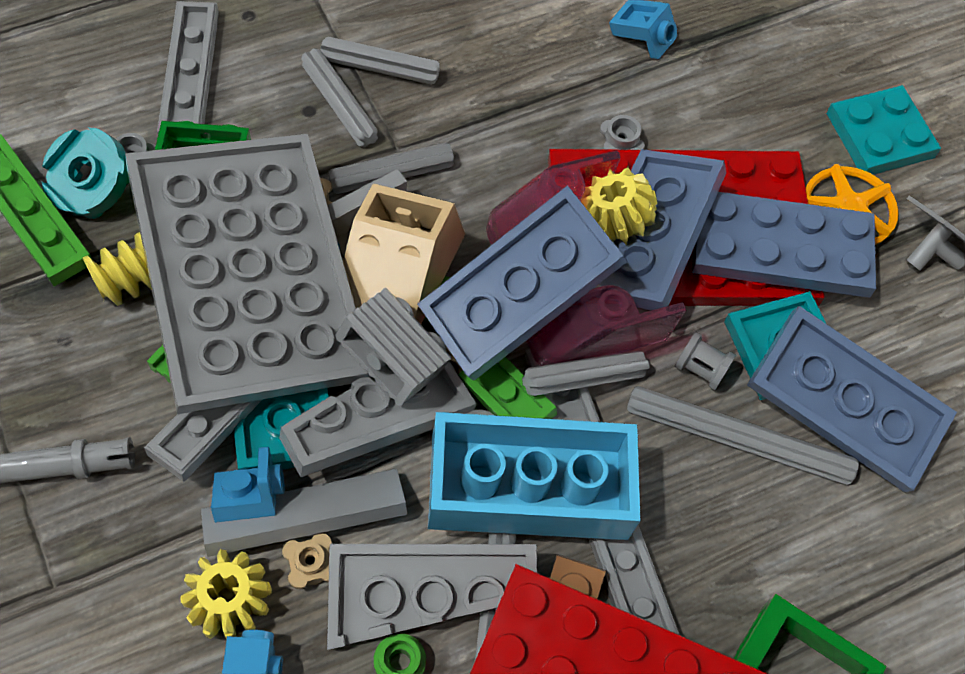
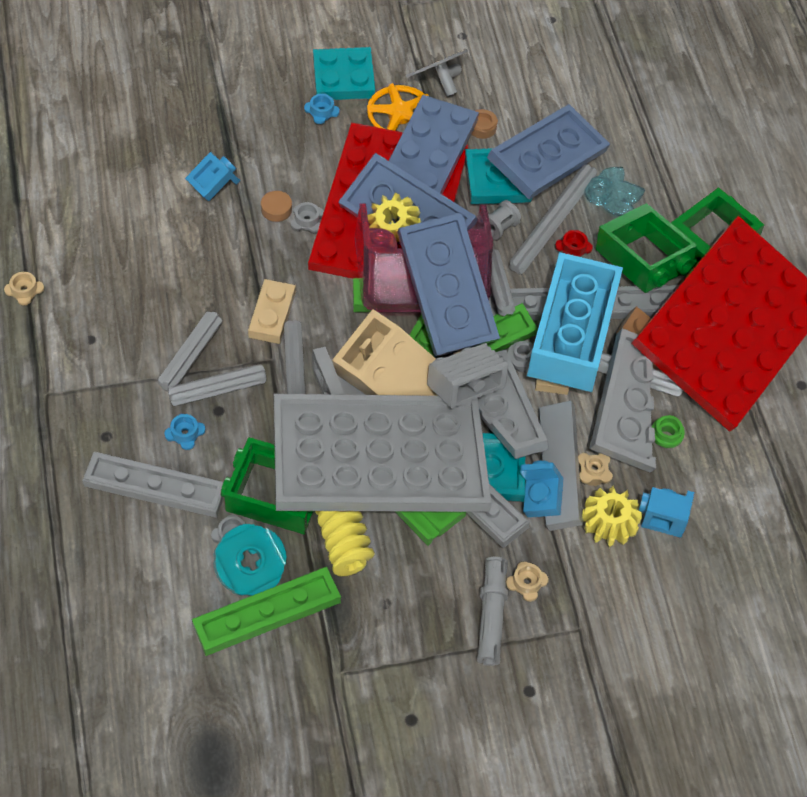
camera: 75 degrees left, 5 degrees down
none -> dark azure plate [164,414,205,450]
none -> tan plate [248,279,296,344]
none -> medium nougat tile [261,191,292,222]
none -> dark azure plate [304,94,340,124]
none -> medium nougat tile [471,109,498,139]
none -> tan plate [506,562,548,602]
none -> red plate [555,230,593,257]
none -> clear light blue plate [584,167,645,216]
none -> green window [595,203,697,293]

